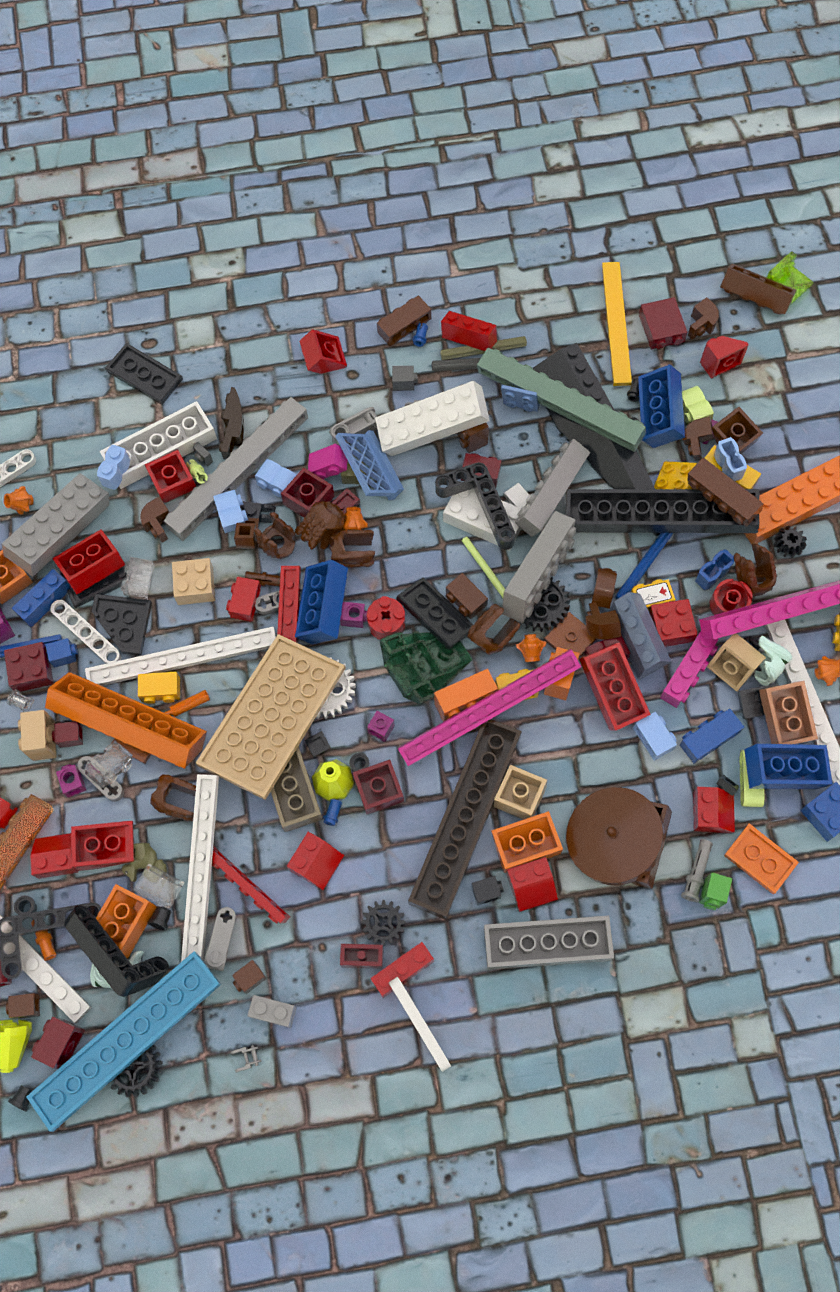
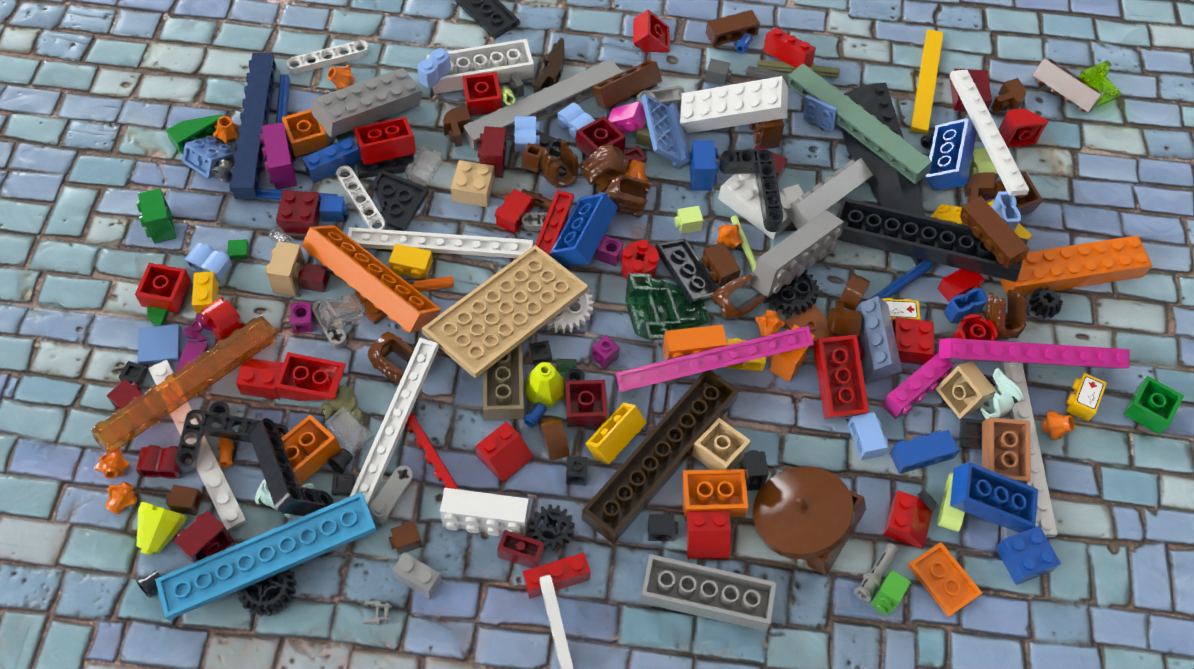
camera: 10 degrees right, 10 degrees down
none -> black tile [331,474,355,496]
none -> white brick [440,488,529,536]
none -> dark red brick [478,126,507,178]
none -> reddish brown brick [538,418,570,461]
none -> clear green tile [557,358,577,374]
none -> black brick [566,456,588,486]
none -> yellow brick [585,402,647,464]
none -> reddish brown brick [592,60,662,109]
none -> yellowish green brick [674,206,703,234]
none -> blue brick [689,140,719,191]
none -> orange rock [716,223,743,250]
none -> black brick [739,450,769,491]
none -> red brick [937,269,985,302]
none -> white plate [950,70,1029,196]

